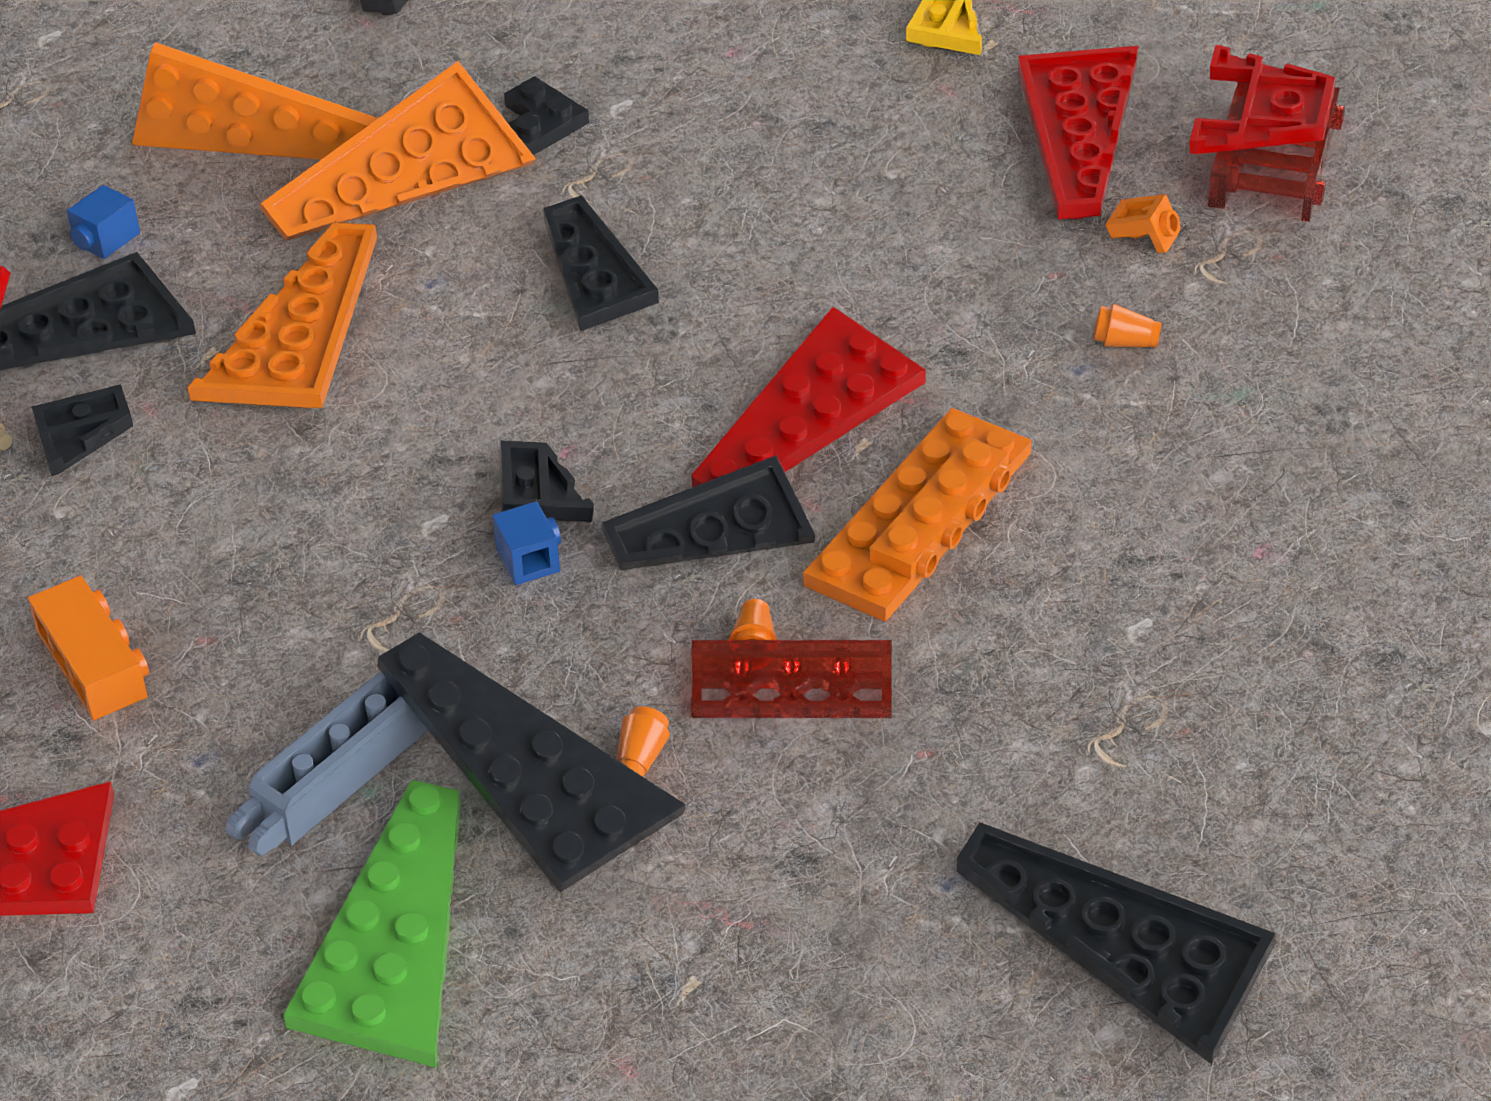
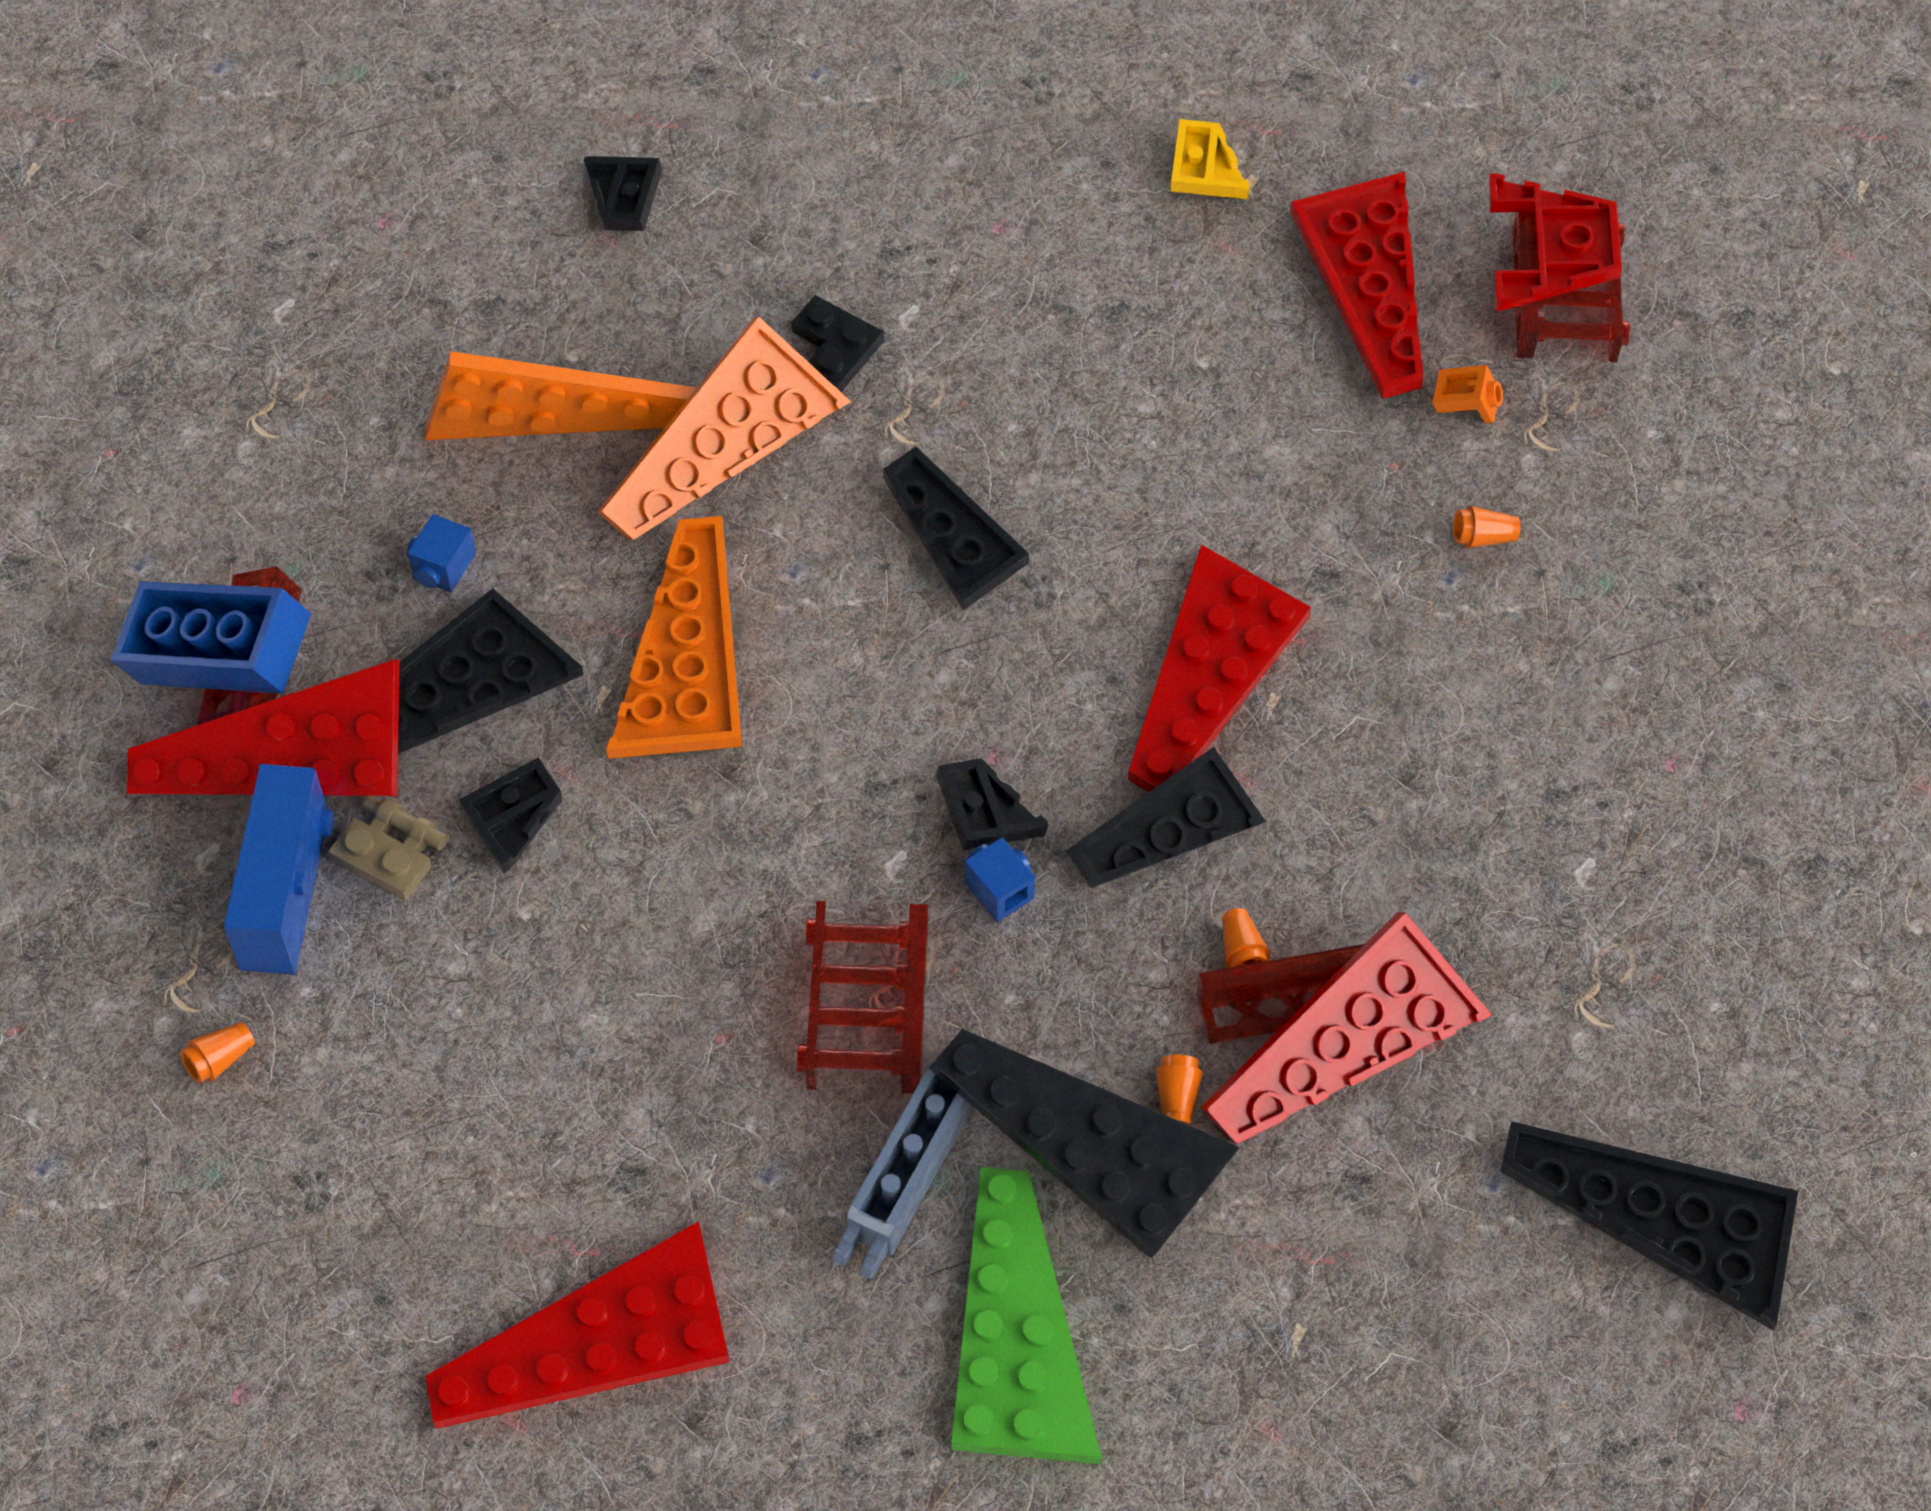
camera: 15 degrees left, 15 degrees up
orange brick [27,575,150,721] -> none
orange plate [803,408,1032,622] -> none
none -> clear red fence [797,900,929,1093]
none -> wing [1200,911,1492,1144]

